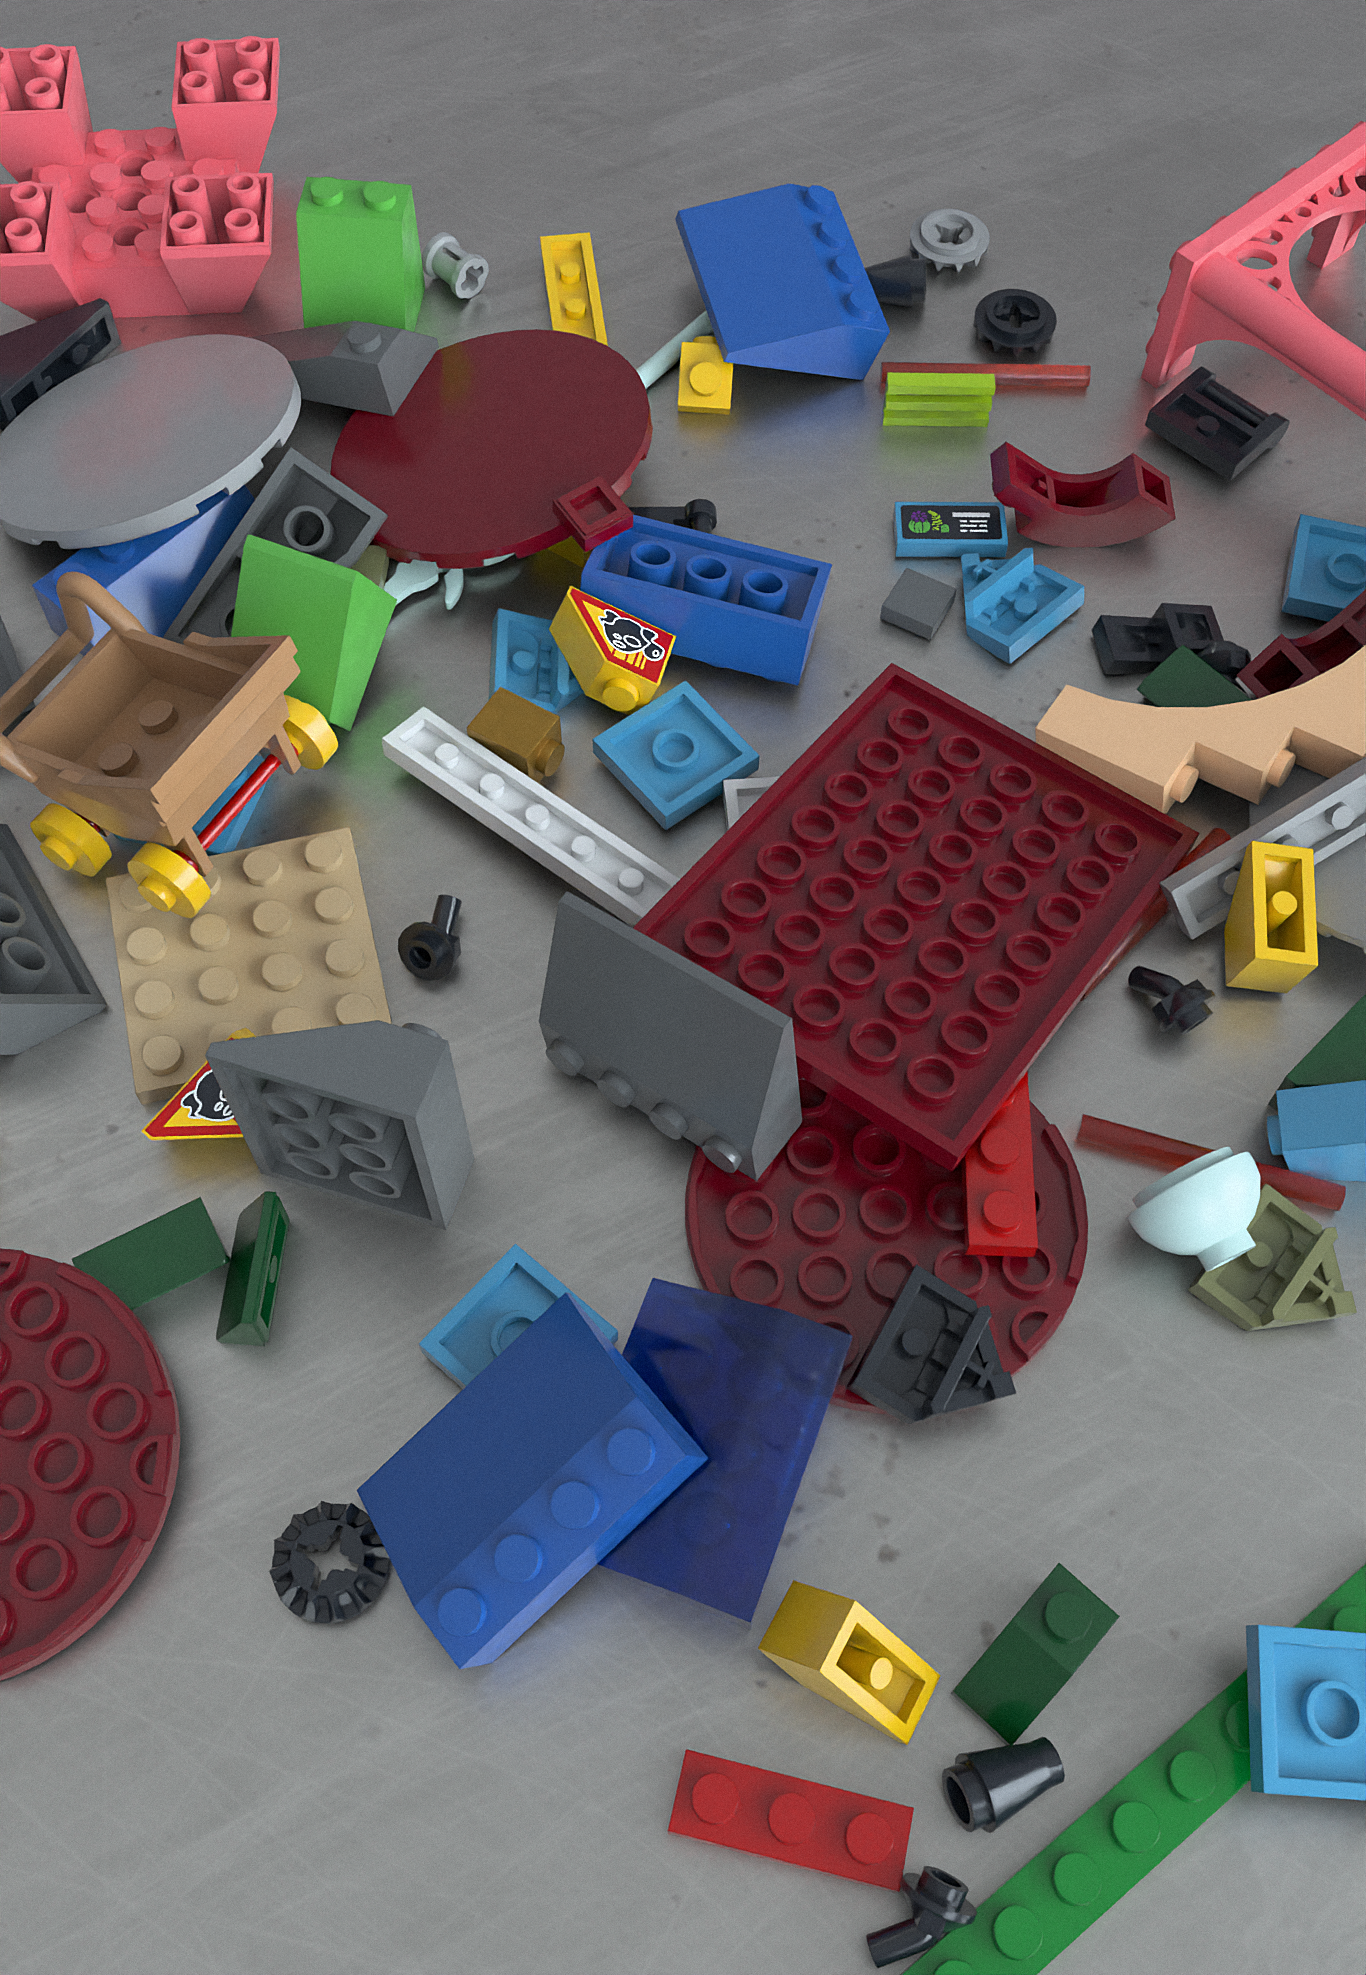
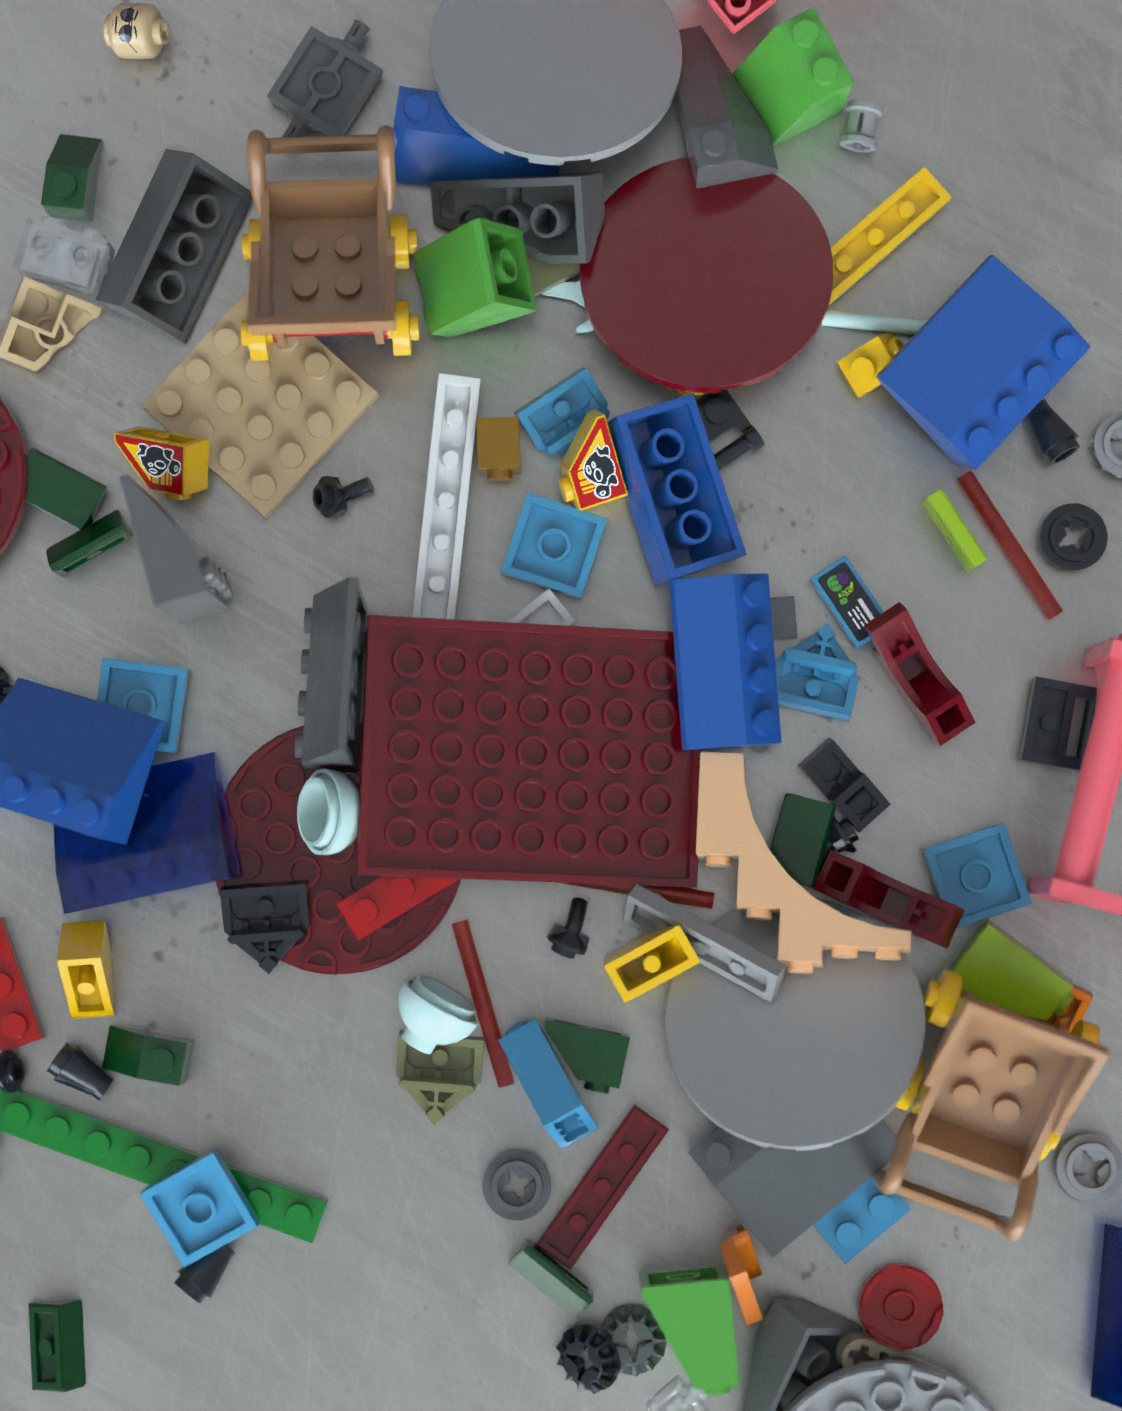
camera: 55 degrees right, 25 degrees up
dark red tile [553,474,633,552] -> none
none -> light aqua piece [297,769,360,855]
none -> blue slope [669,574,782,750]

